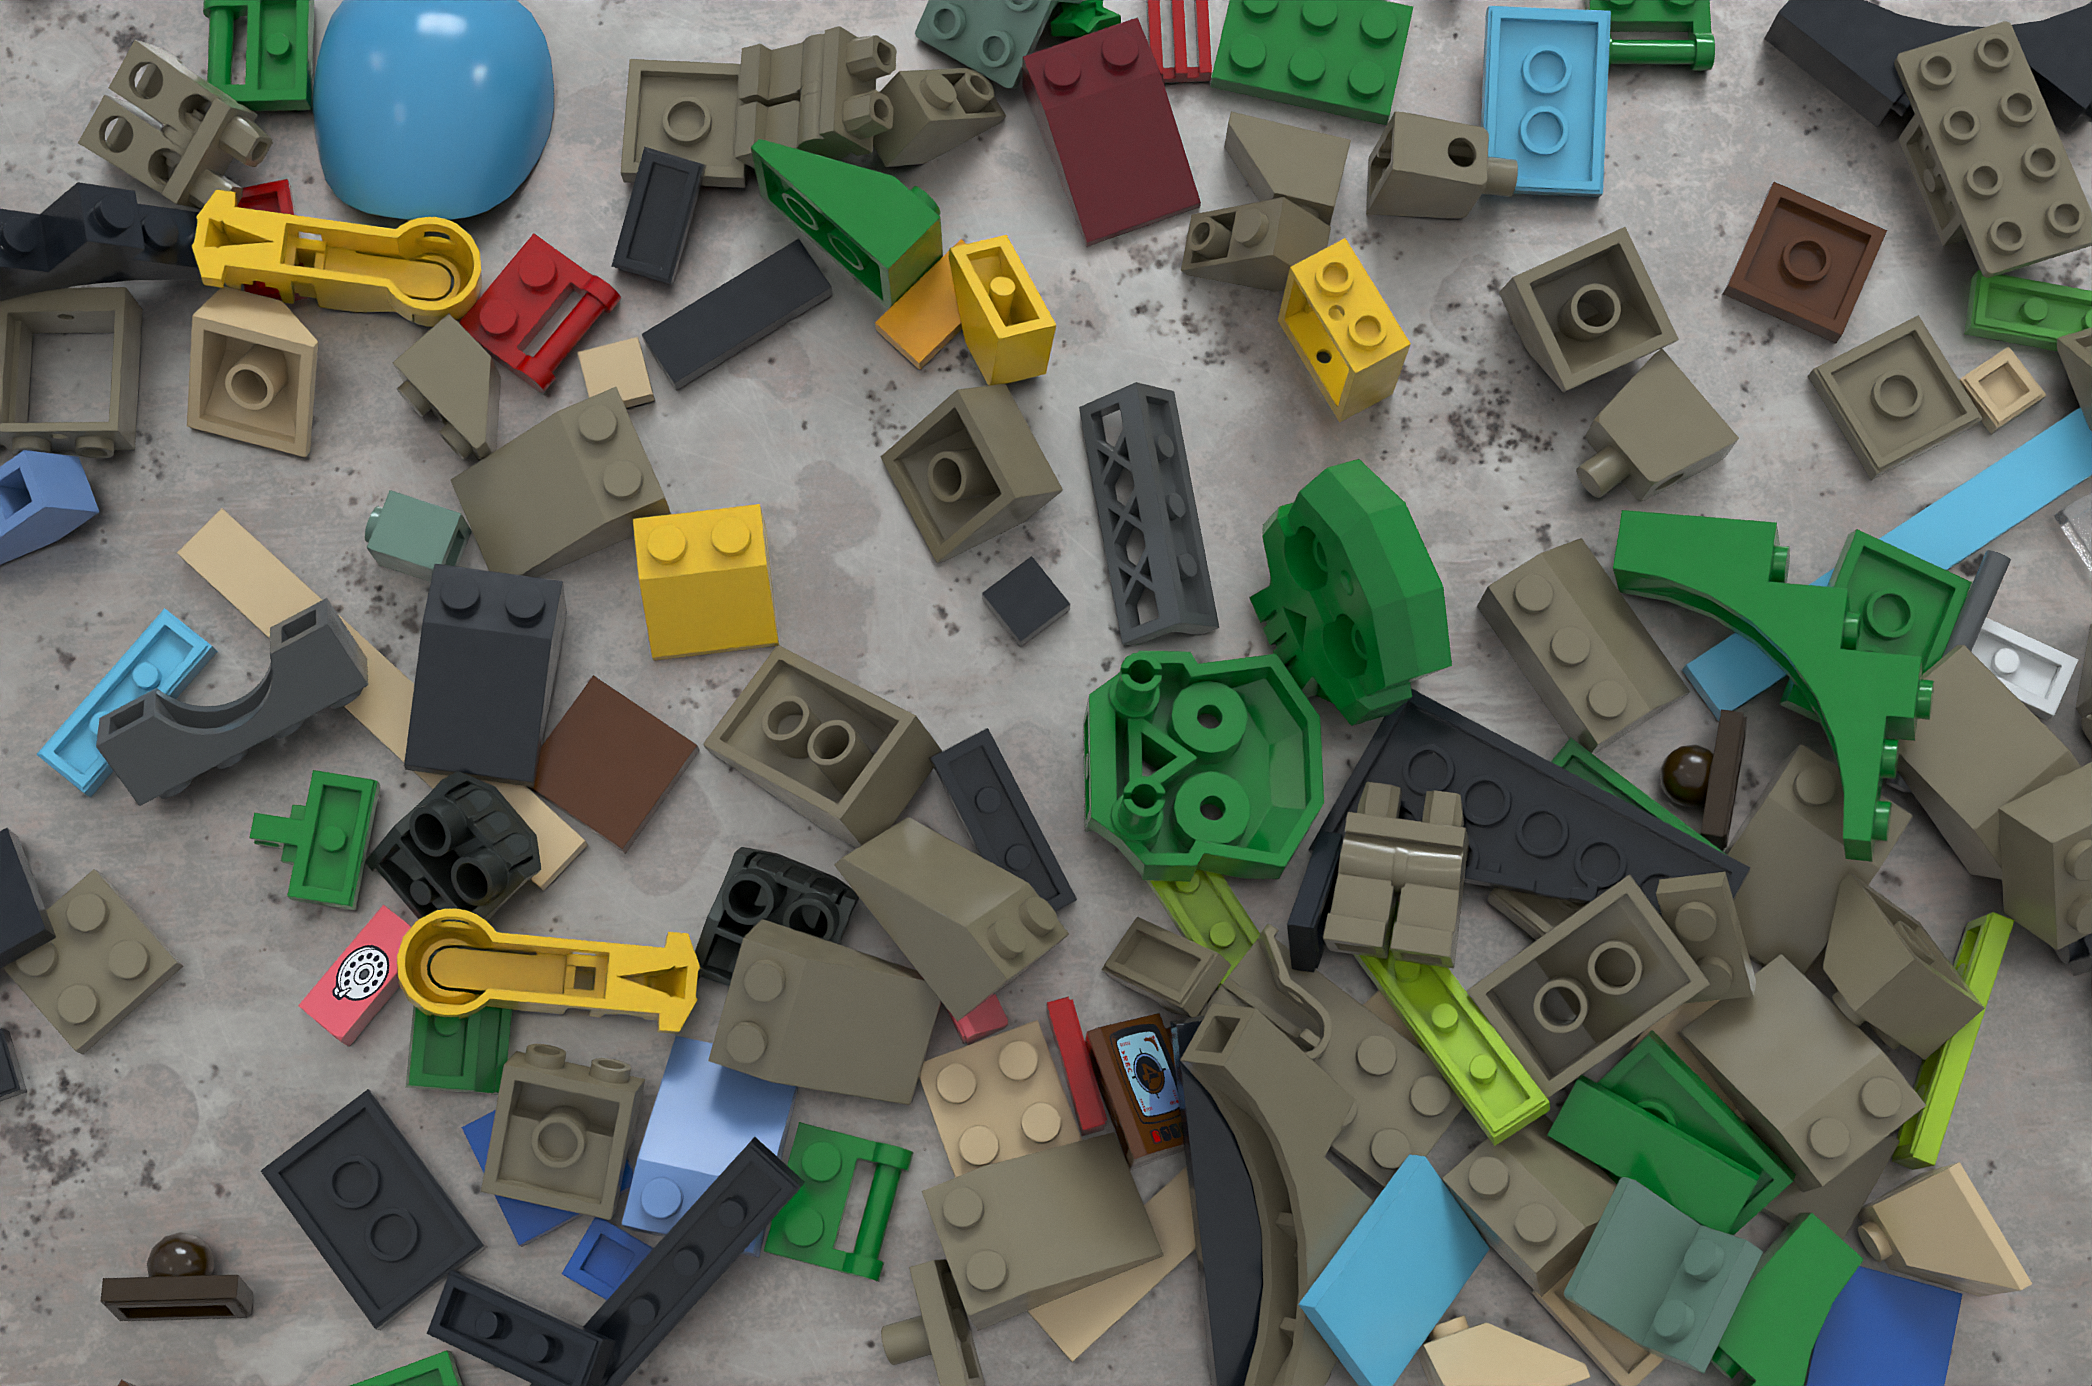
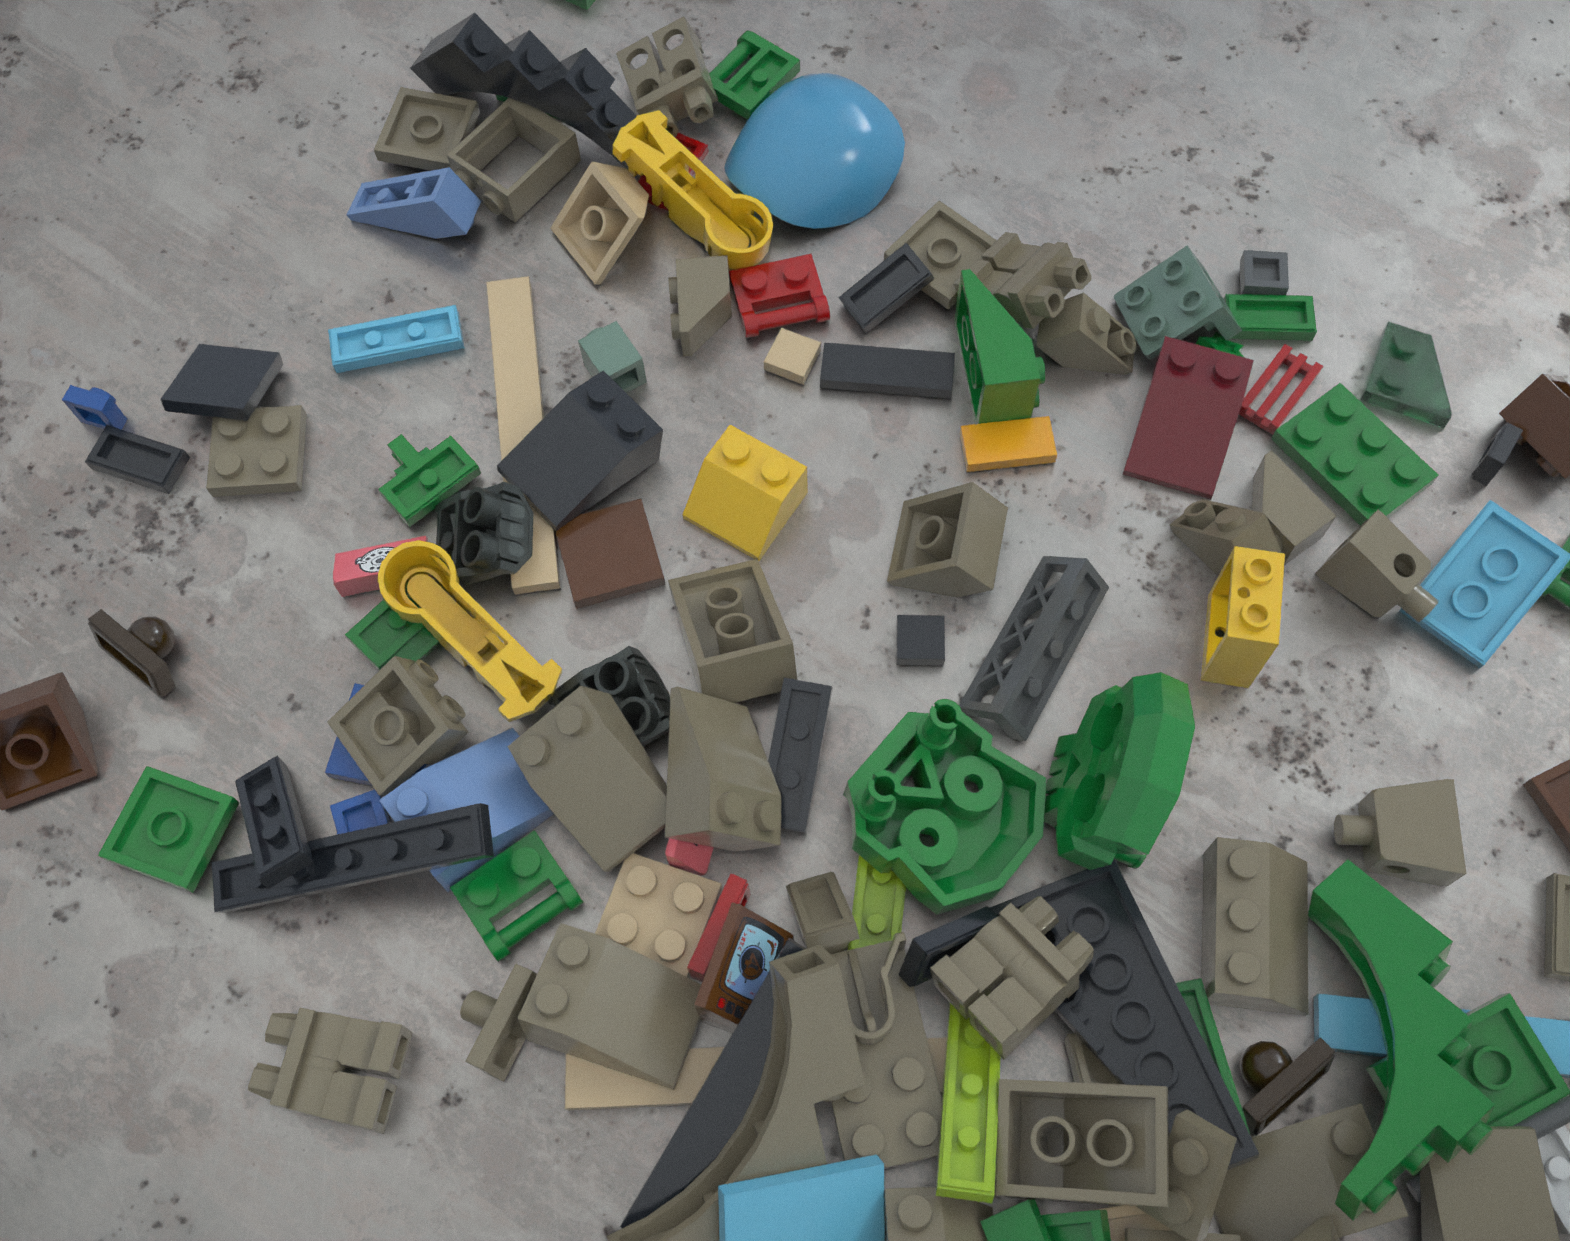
camera: 45 degrees right, 10 degrees down
dark grey arch [96,598,369,806] -> none
black tile [261,1089,488,1330] -> none
dark tan slope [451,387,671,577] -> none
yellow slope [948,235,1056,386] -> none
dark tan slope [1499,227,1679,393] -> none

